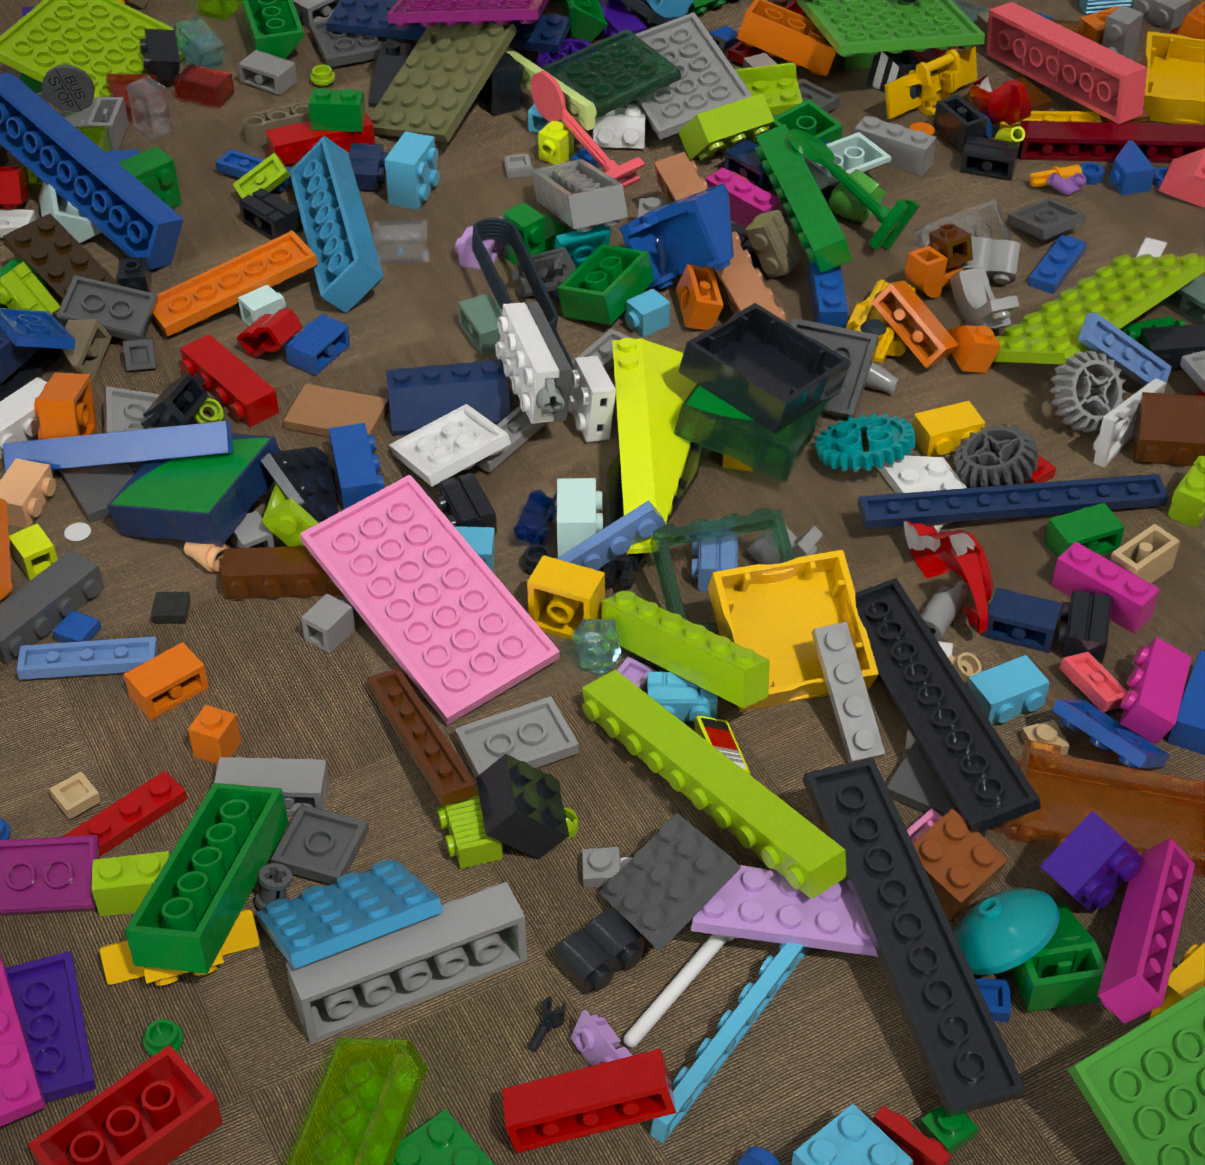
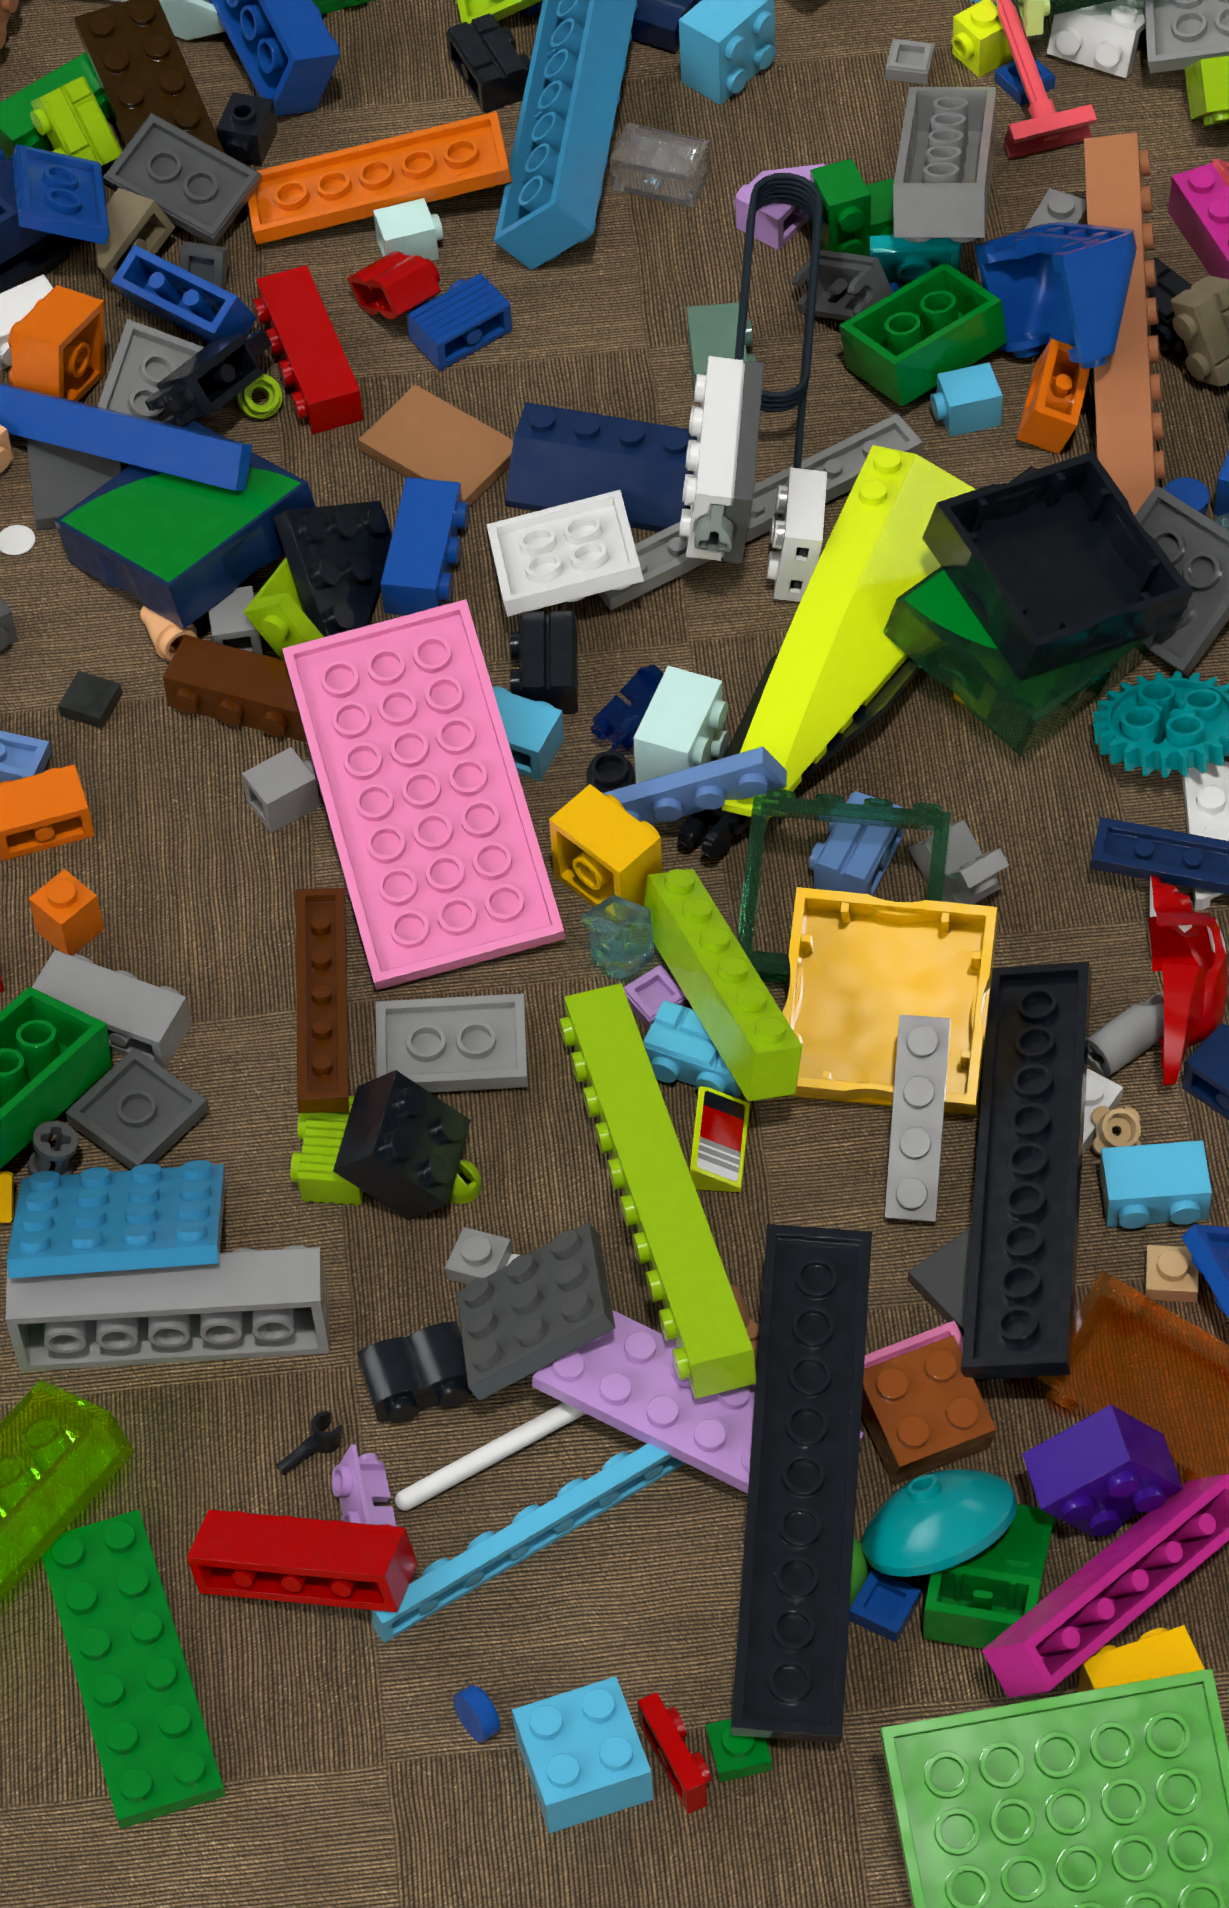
camera: 25 degrees right, 10 degrees up
none -> blue brick [111,245,257,343]

